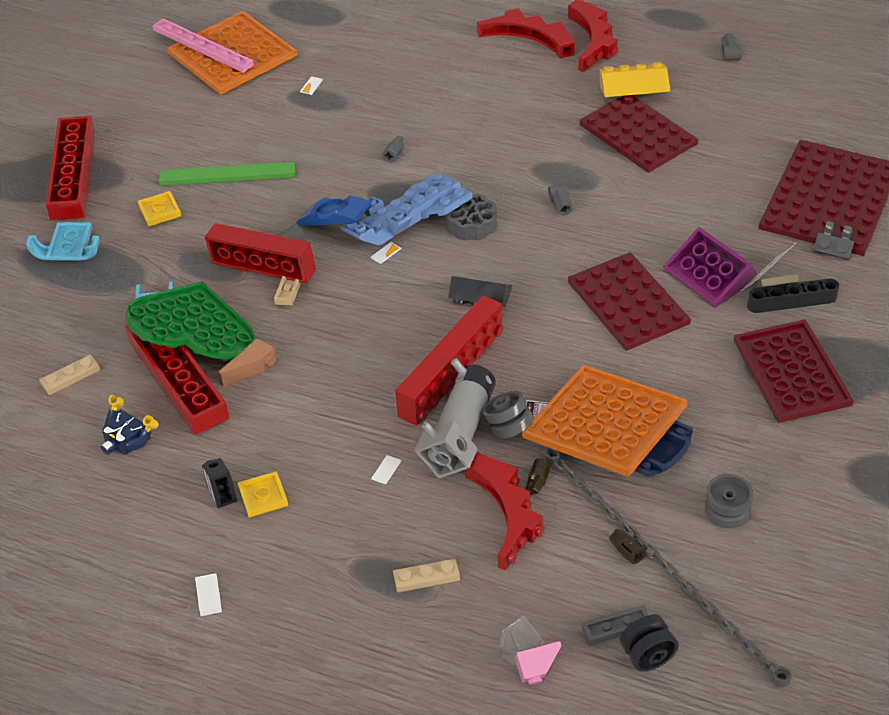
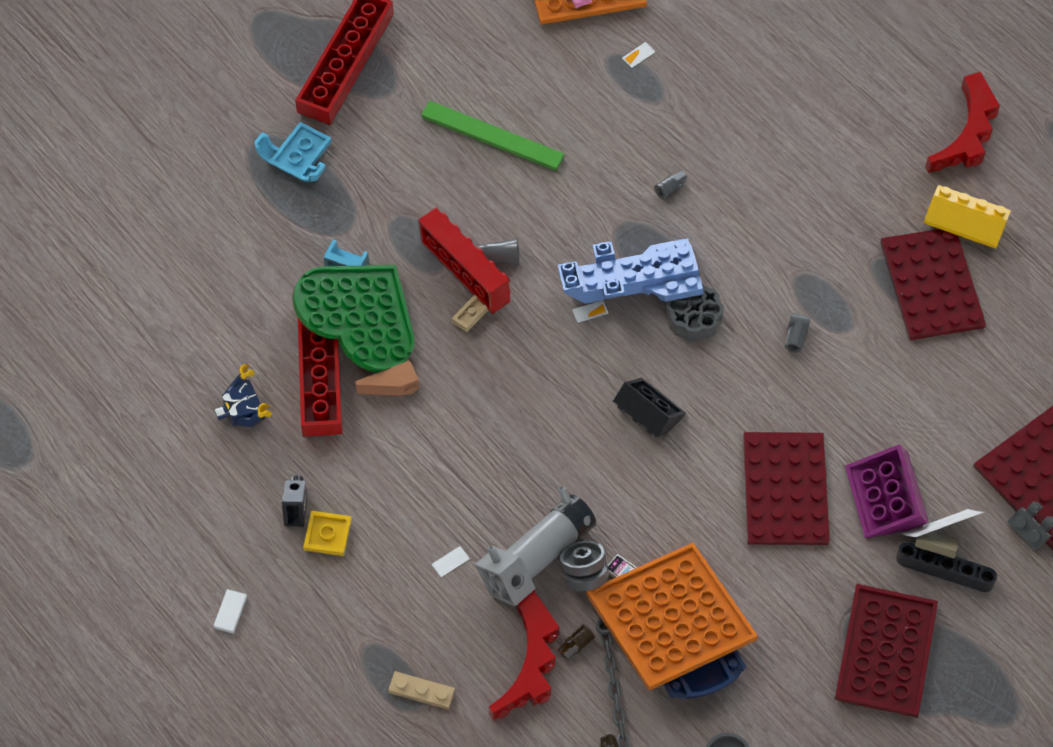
camera: 25 degrees right, 15 degrees up
tan plate [39,354,101,395] -> none
yellow plate [137,191,181,227] -> none
blue slope [295,195,371,226] -> none
red brick [395,295,503,426] -> none
red arch [477,8,575,59] -> none

